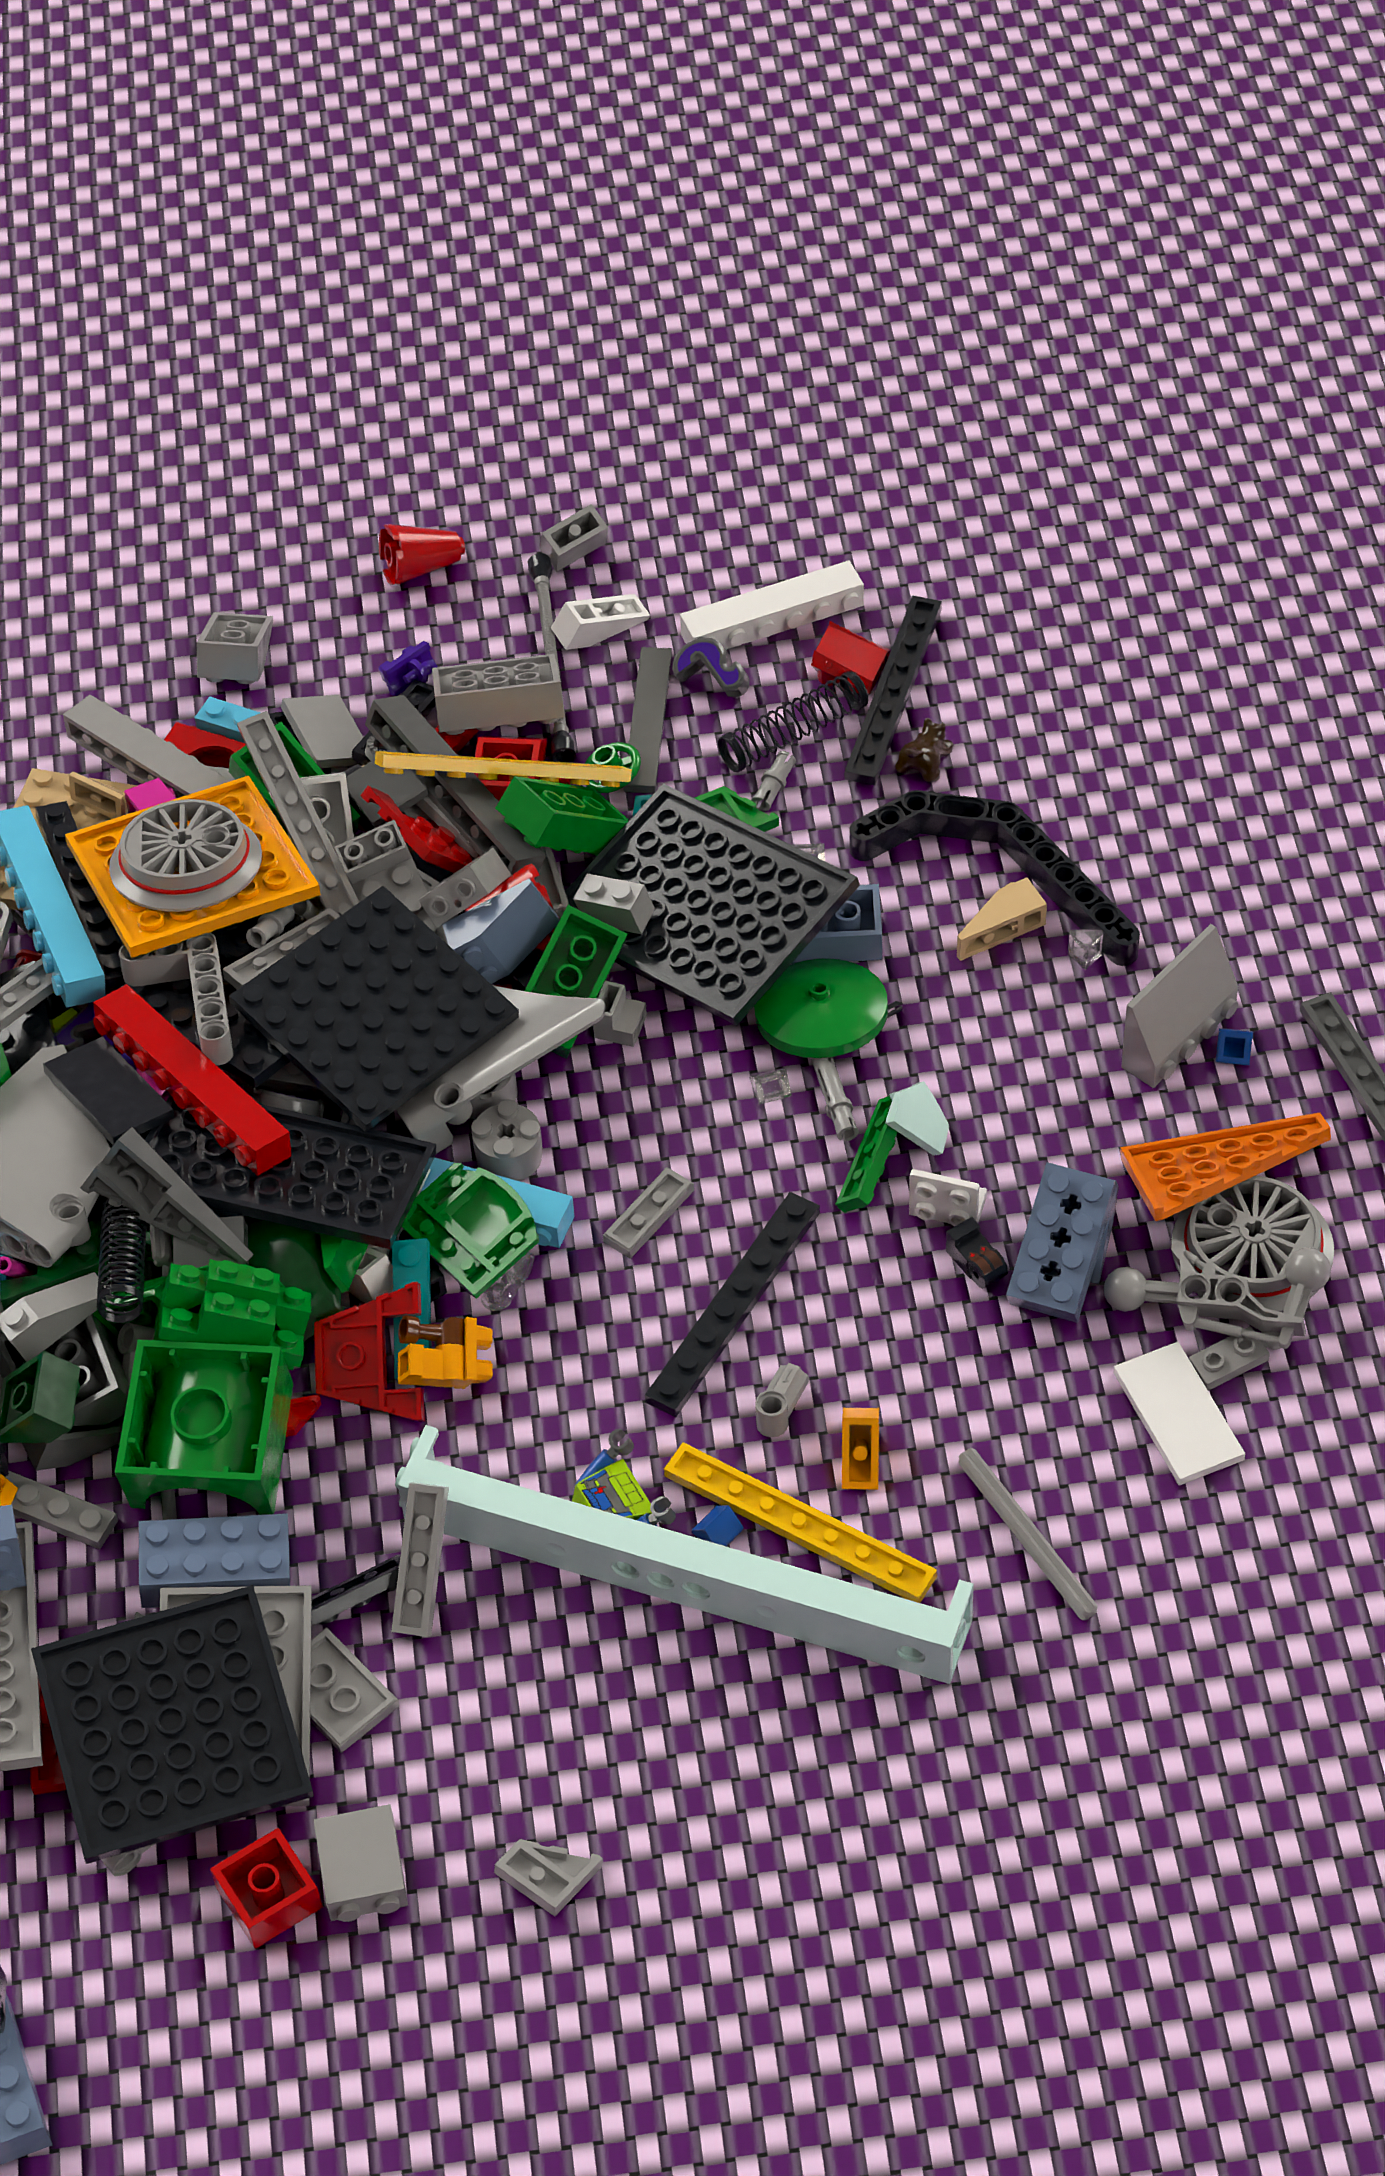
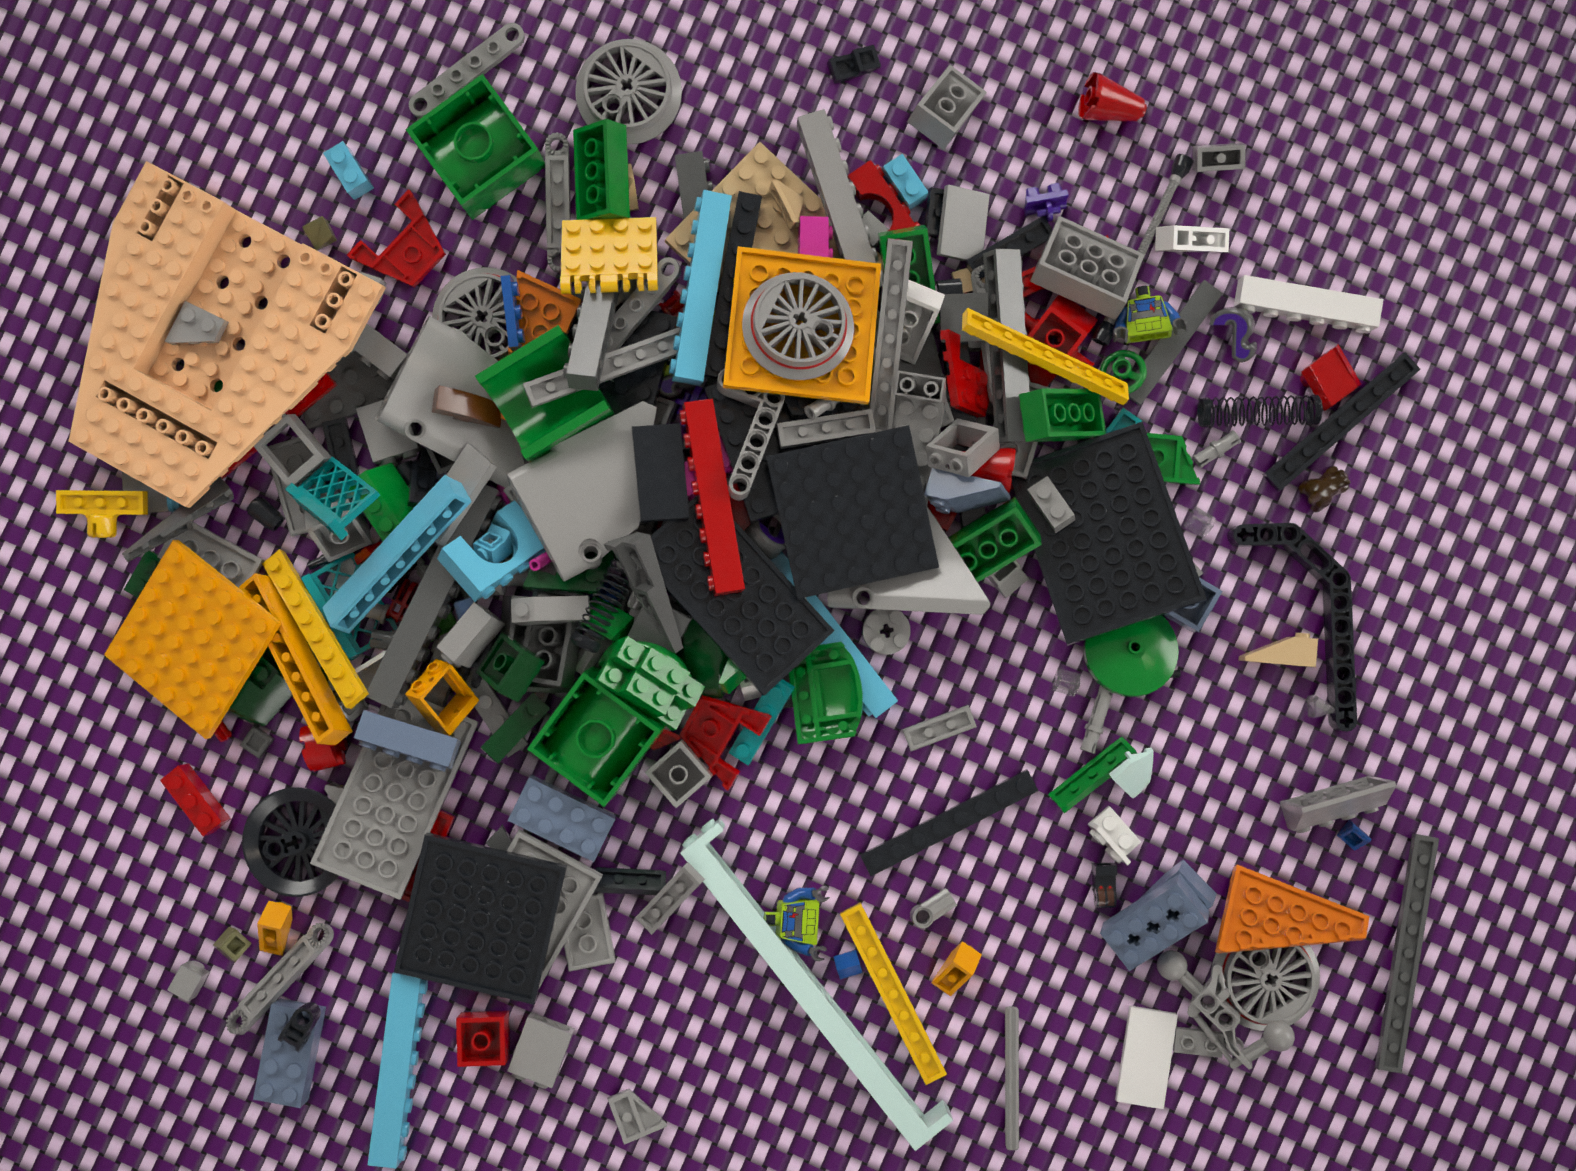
camera: 30 degrees right, 35 degrees up
light orange hips [398,1315,493,1389] -> none
none -> medium azure brick [368,972,428,1169]
none -> dark green slope [480,693,550,764]
none -> light grey brick [645,739,713,808]
none -> black slope [827,45,881,84]
none -> torso [1113,286,1188,344]

